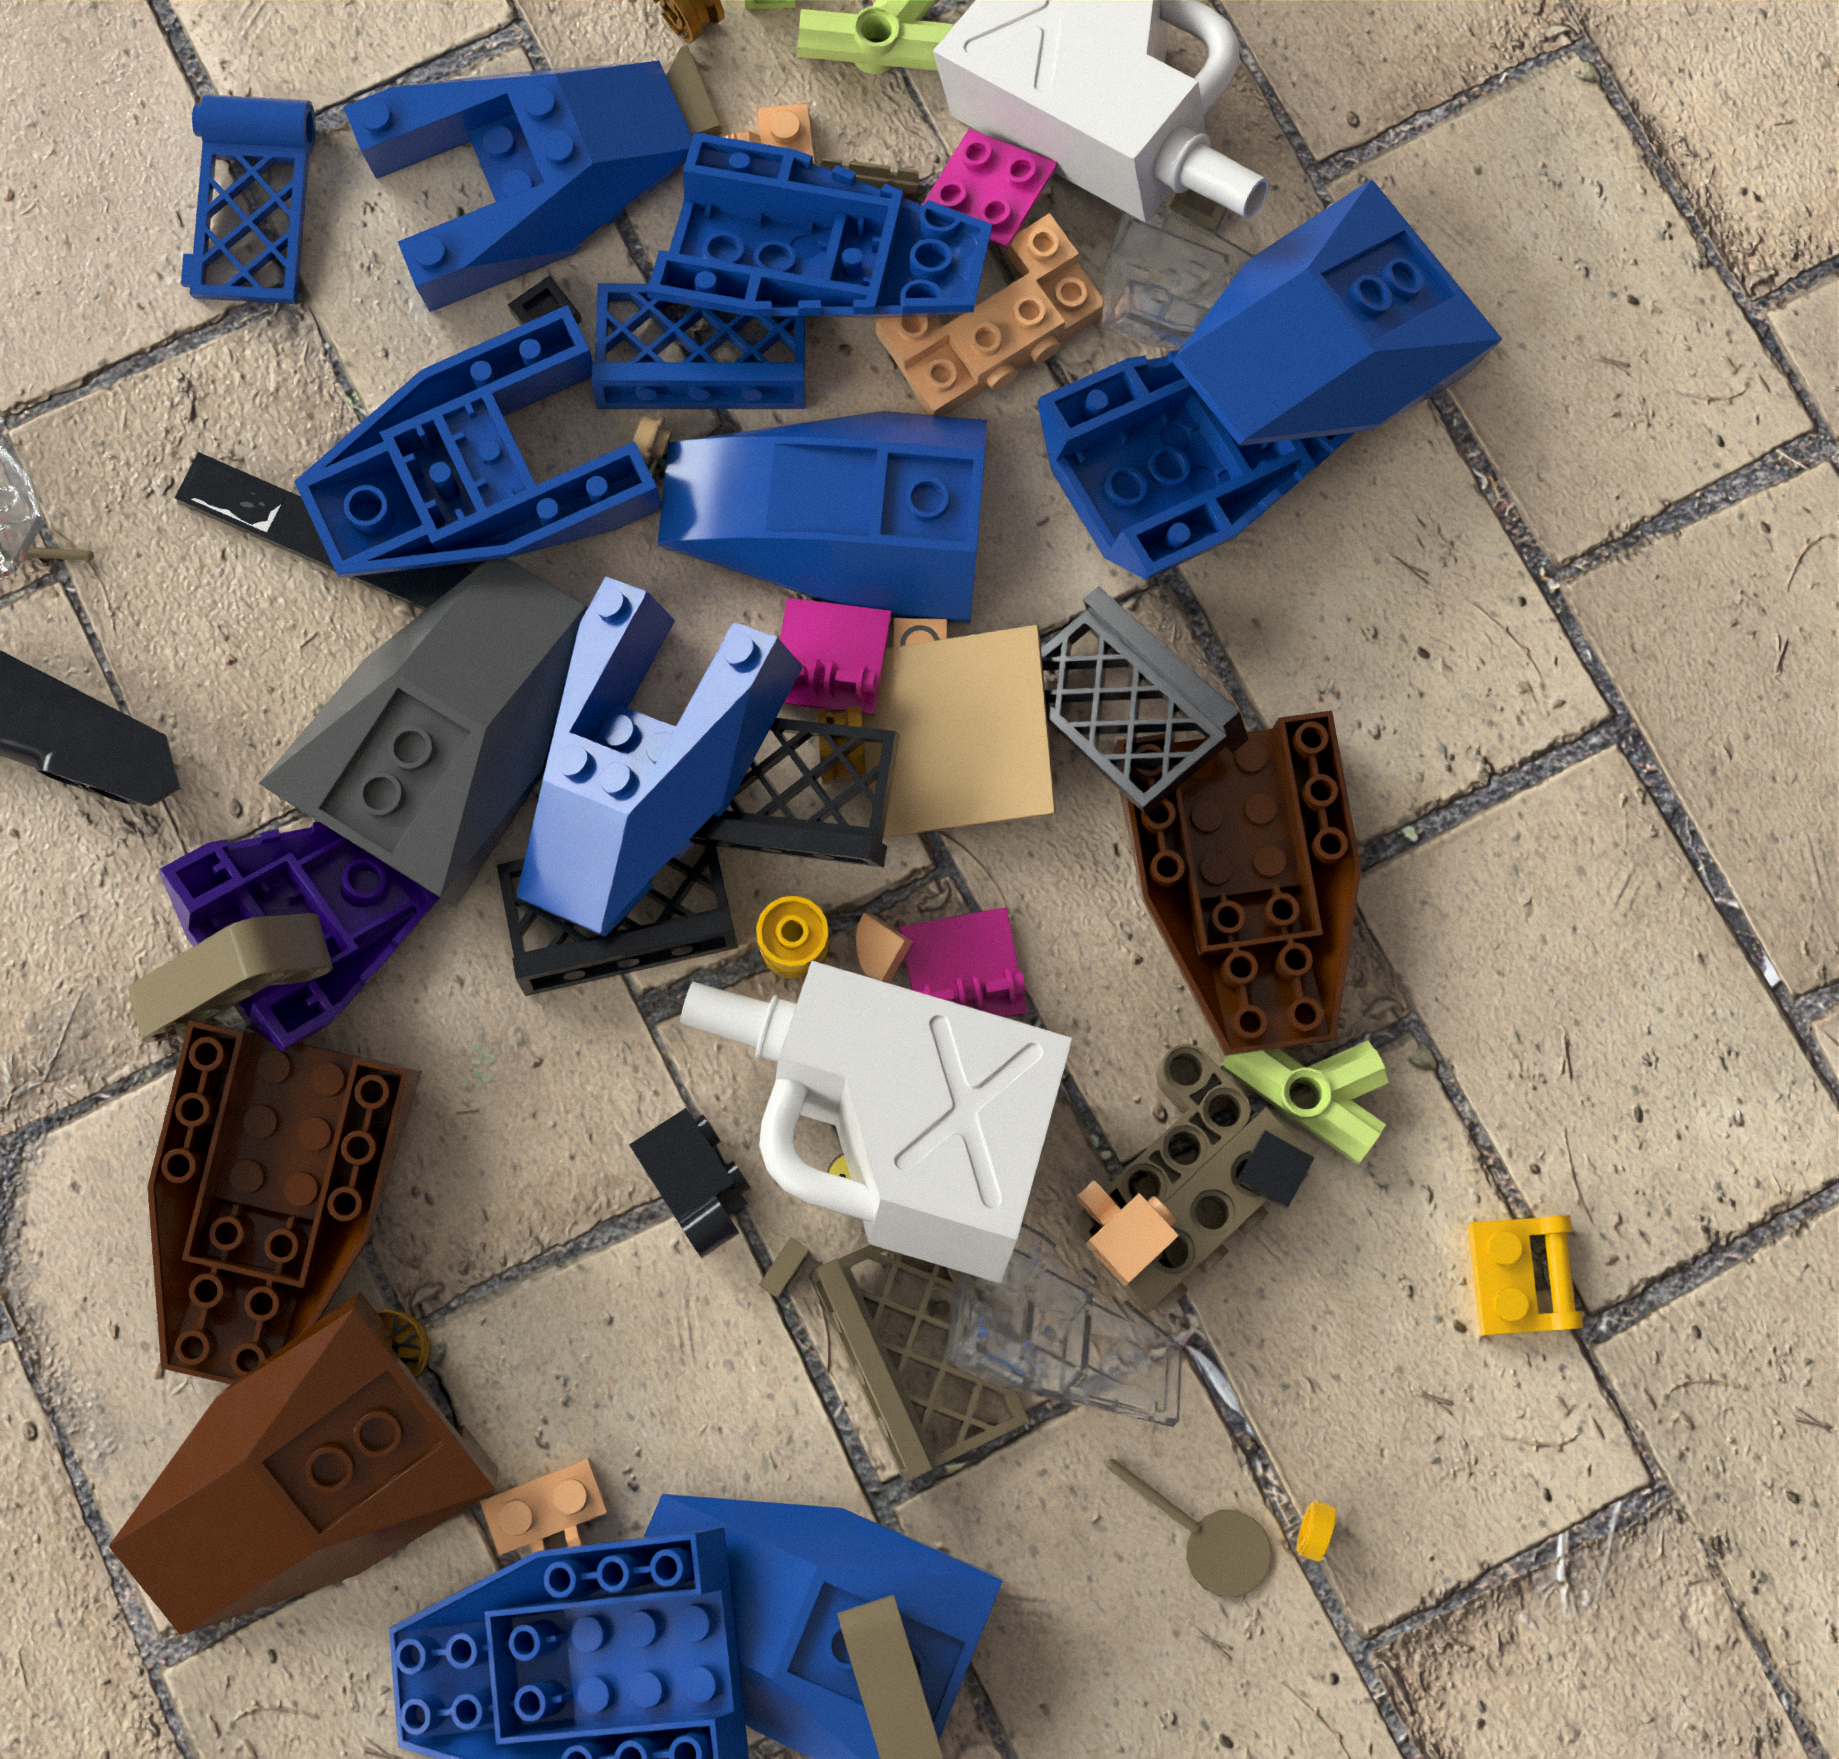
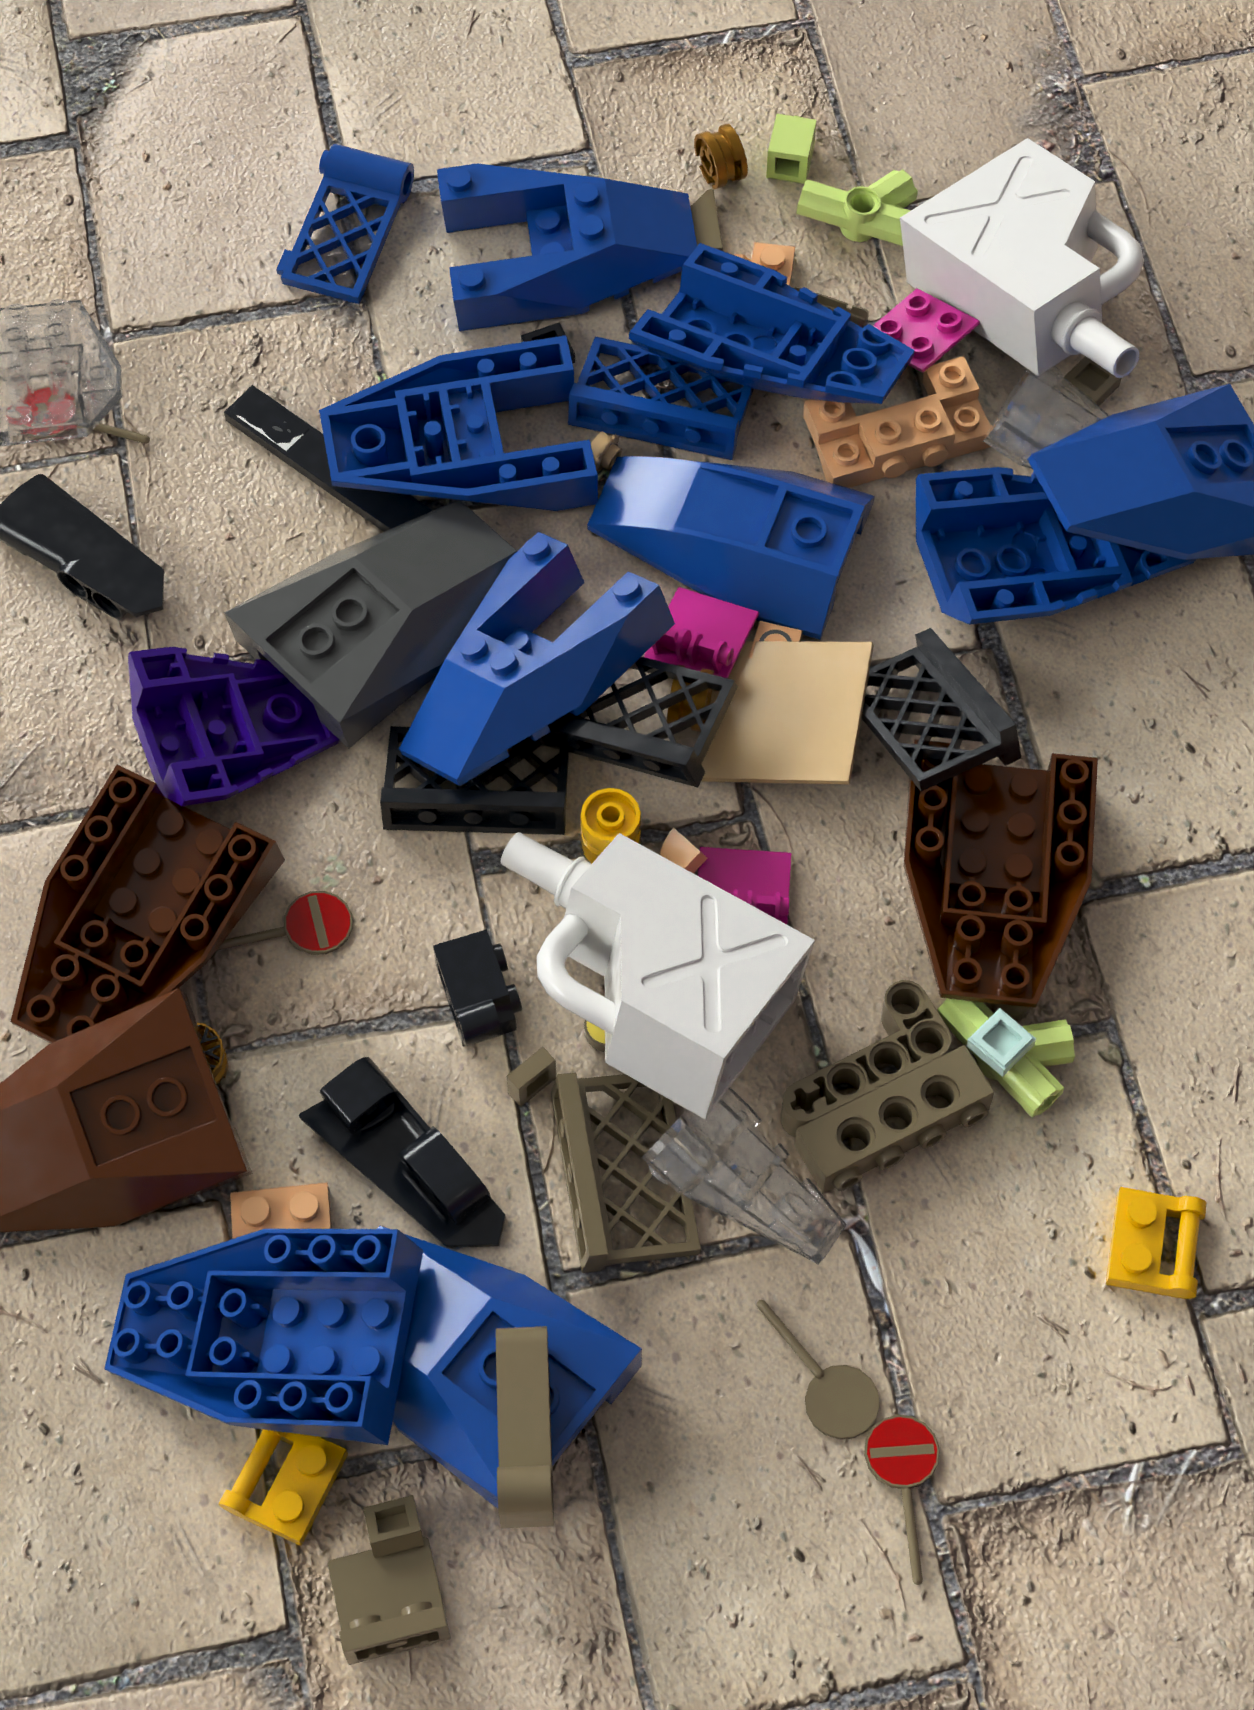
camera: 20 degrees right, 15 degrees down
dark tan beam [128,913,333,1043] -> none
light nougat brick [1075,1180,1179,1286] -> none
black tile [1236,1130,1314,1209] -> none
yellow tile [1296,1500,1337,1562] -> none
none -> piece [216,891,353,955]
none -> black panel [299,1057,506,1247]
none -> piece [864,1415,940,1585]
none -> light aqua tile [966,1008,1036,1077]

